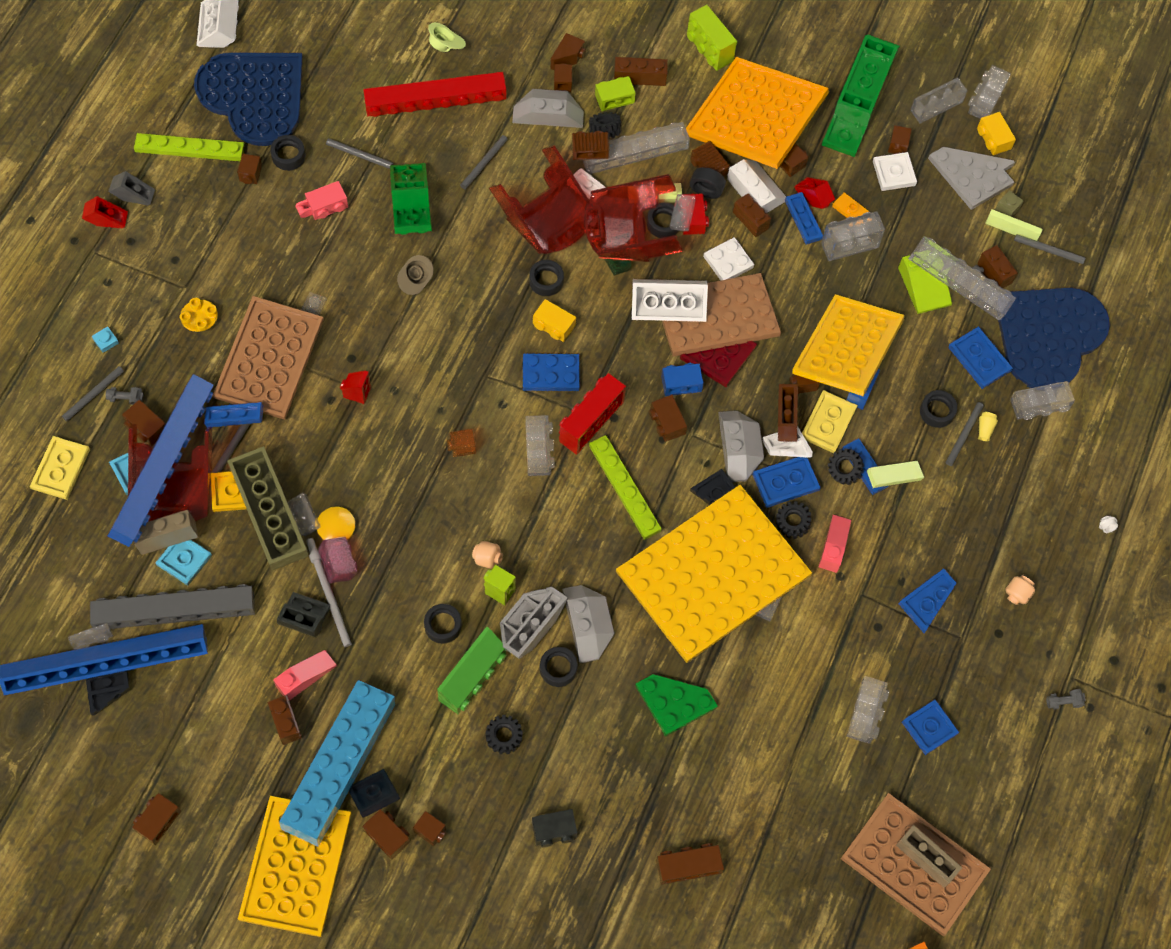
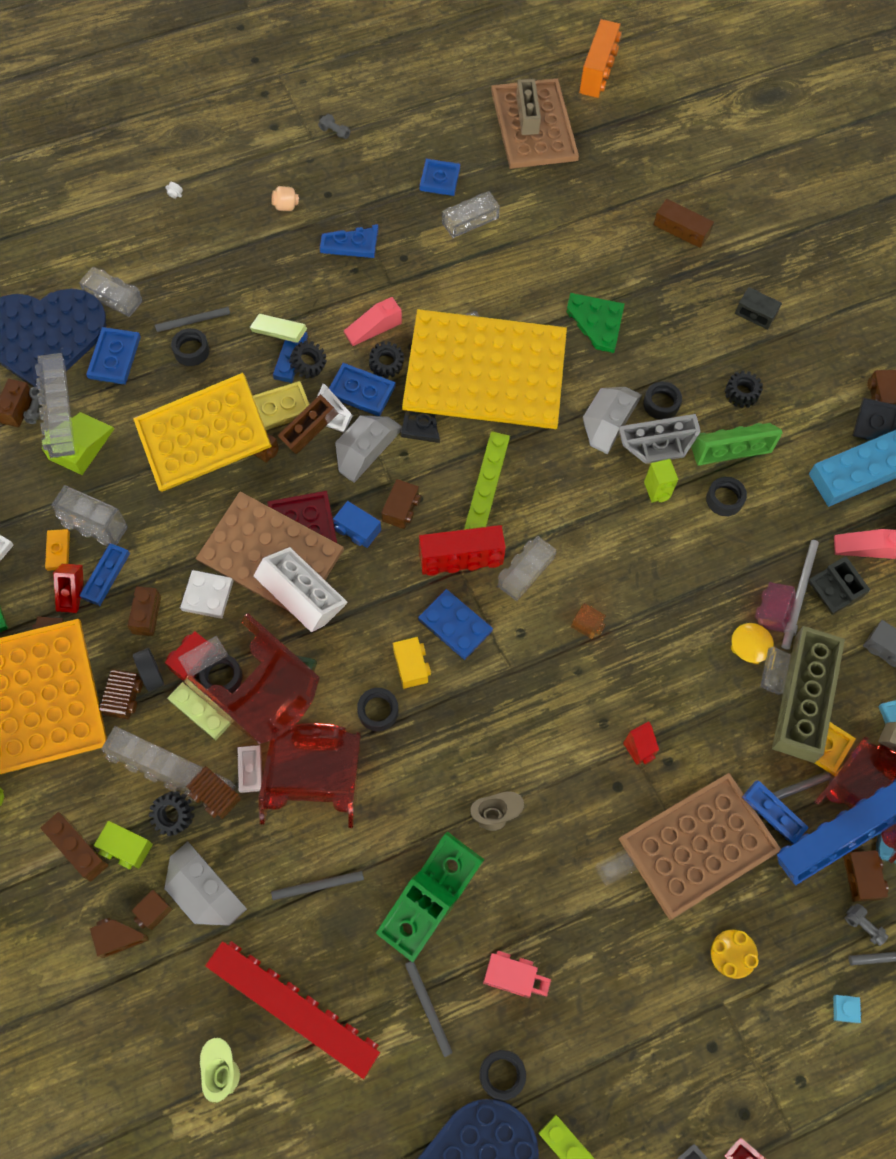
camera: 135 degrees left, 0 degrees up
reddish brown brick [237,154,262,184] -> none
reddish brown brick [413,811,447,846] -> none
light nougat head [472,541,503,569] -> none
white slope [727,159,786,213] -> none
light yellow cone [978,412,998,441] -> none

